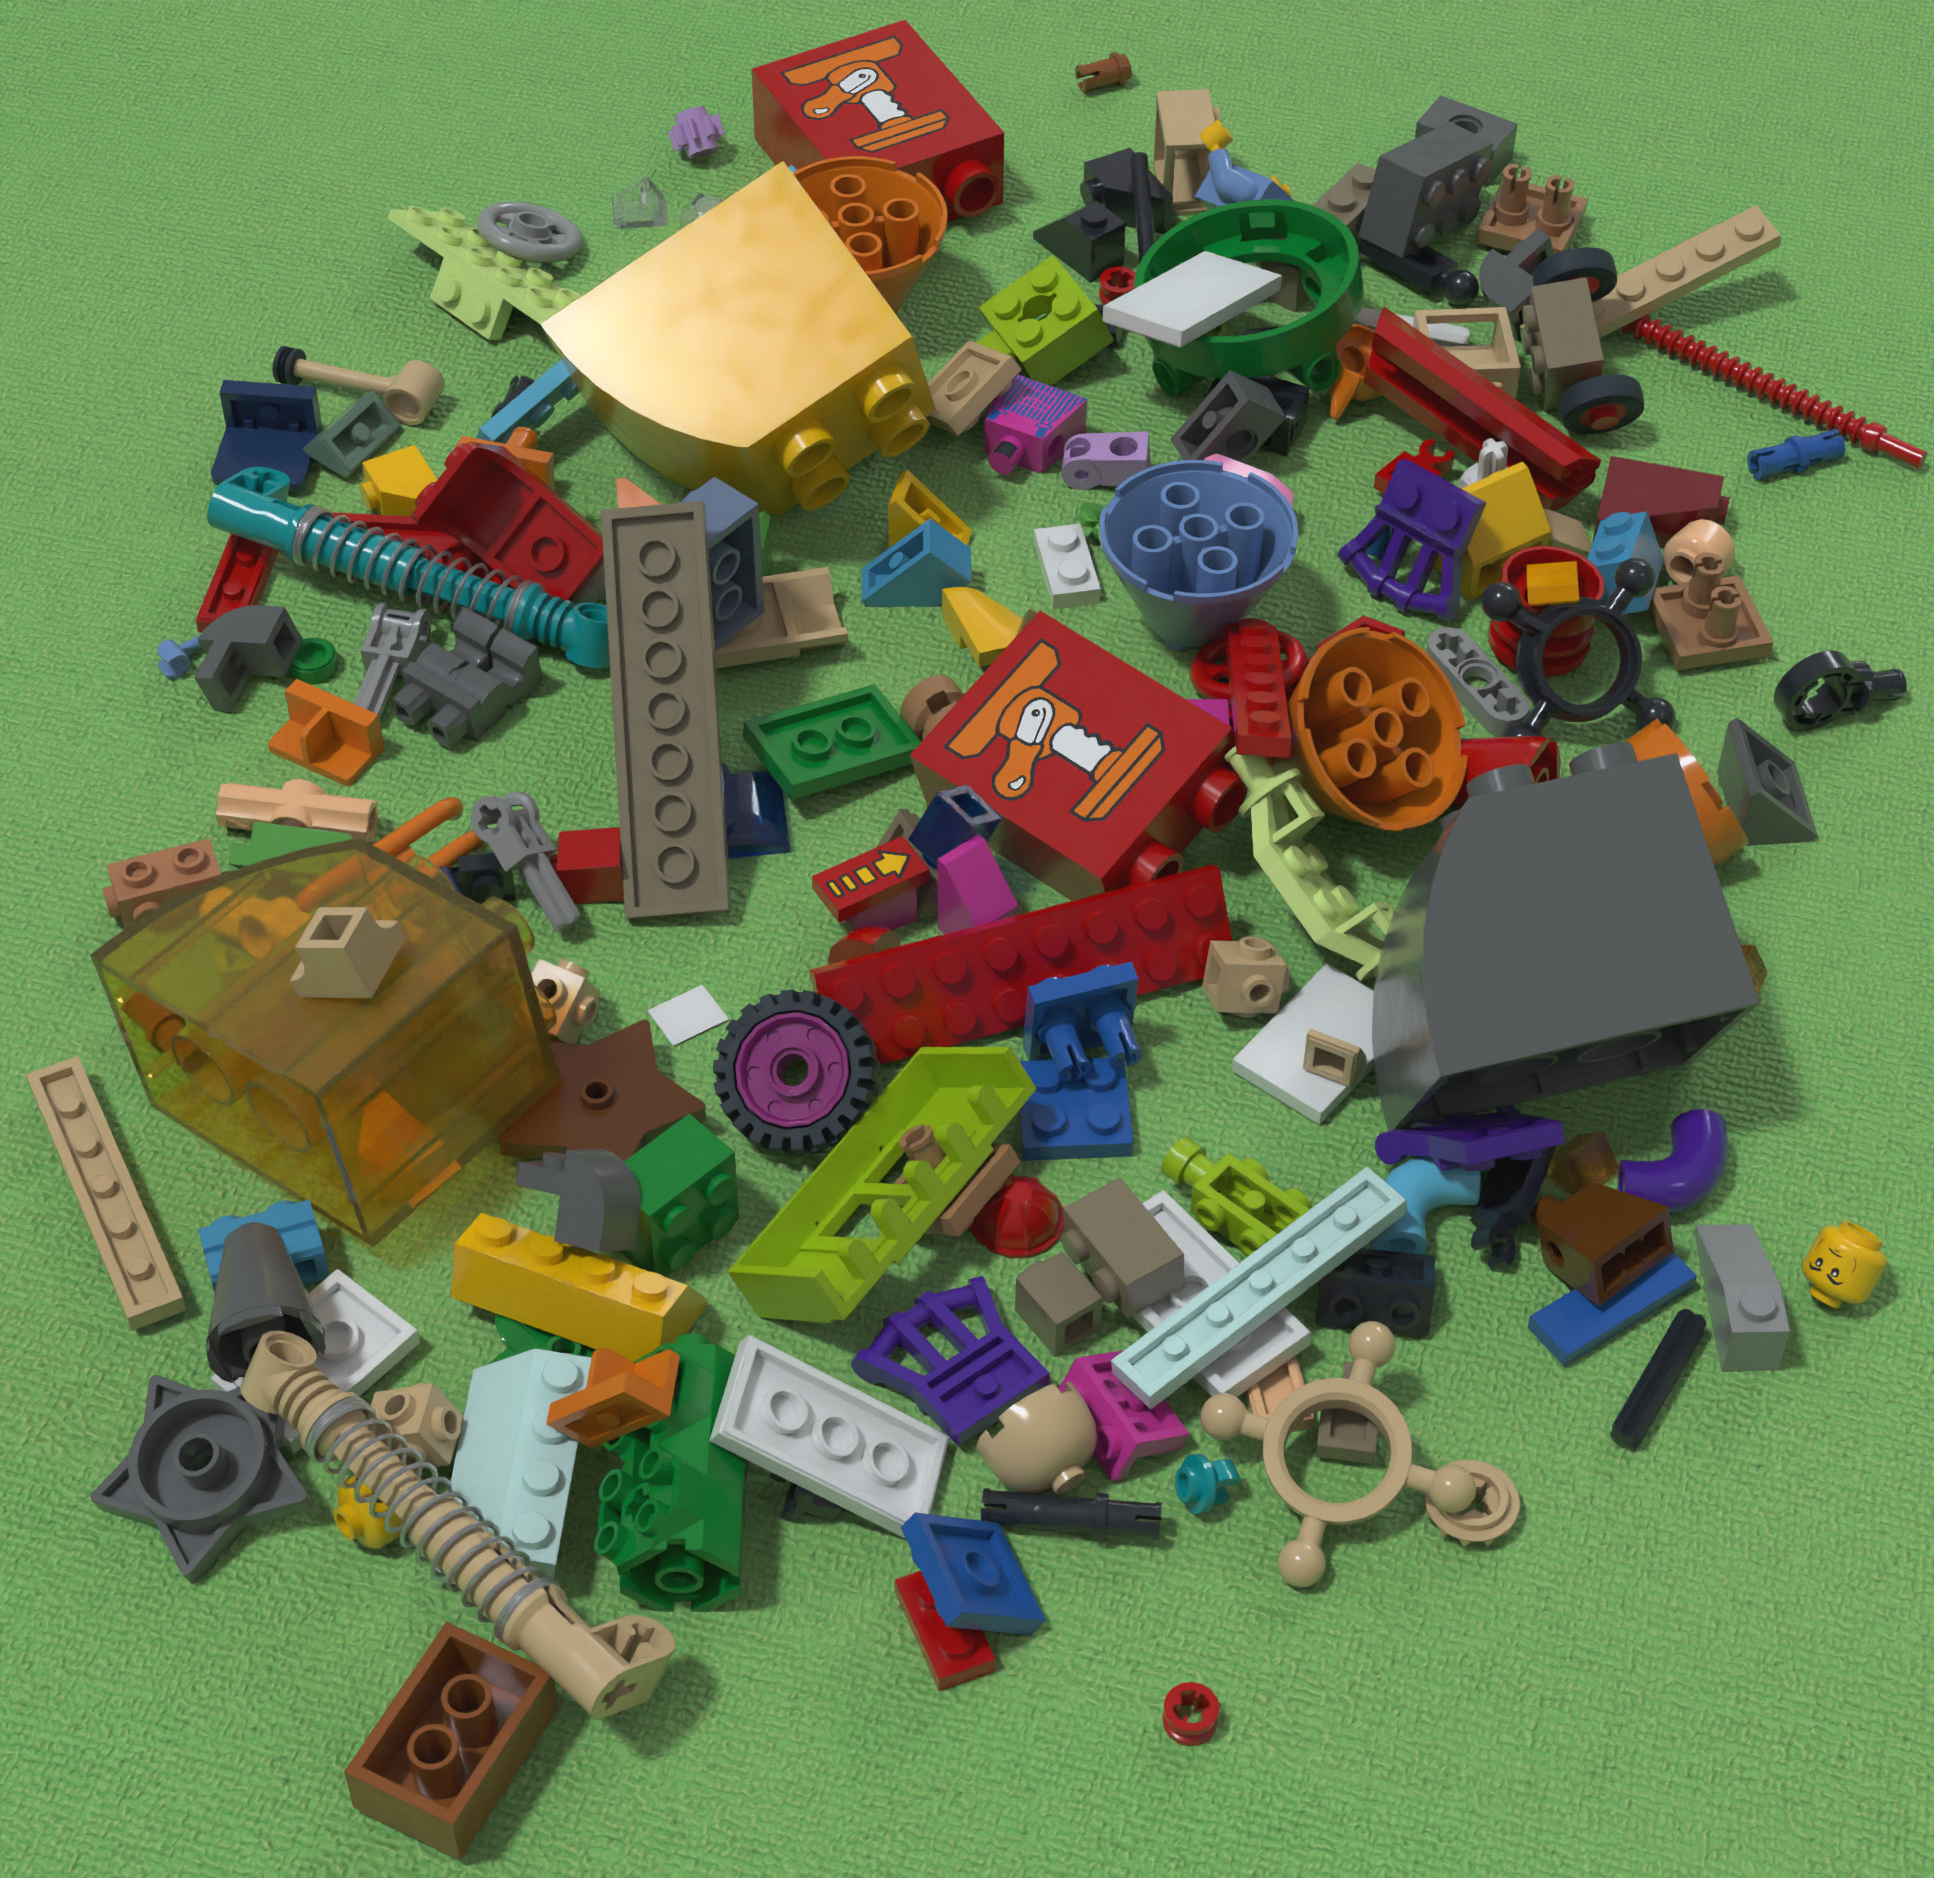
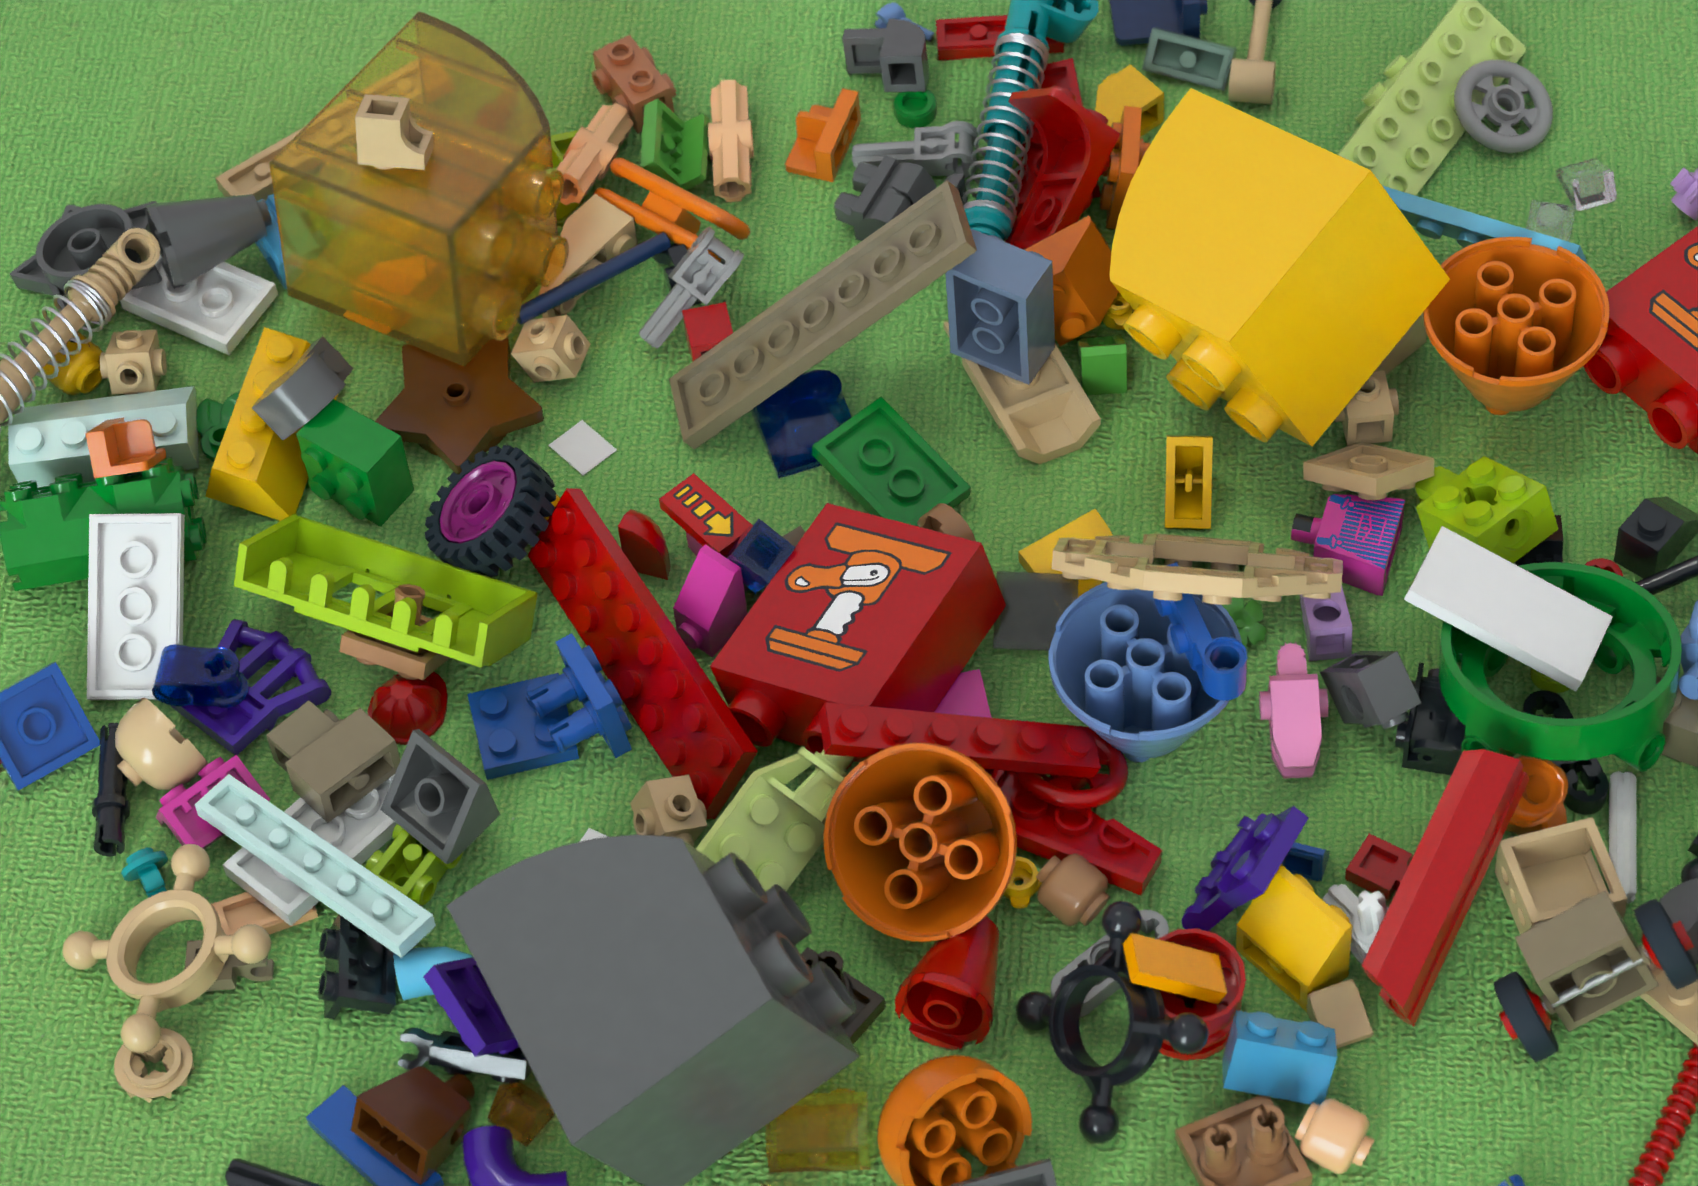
camera: 85 degrees right, 5 degrees up
dark azure slope [862,519,971,607] -> none
dark red slope [1592,456,1730,548] -> none
none -> clear blue piece [152,644,249,708]
none -> dark grey slope [380,729,500,864]
none -> tan plate [1052,534,1343,605]
none -> blue plate [1154,562,1247,701]

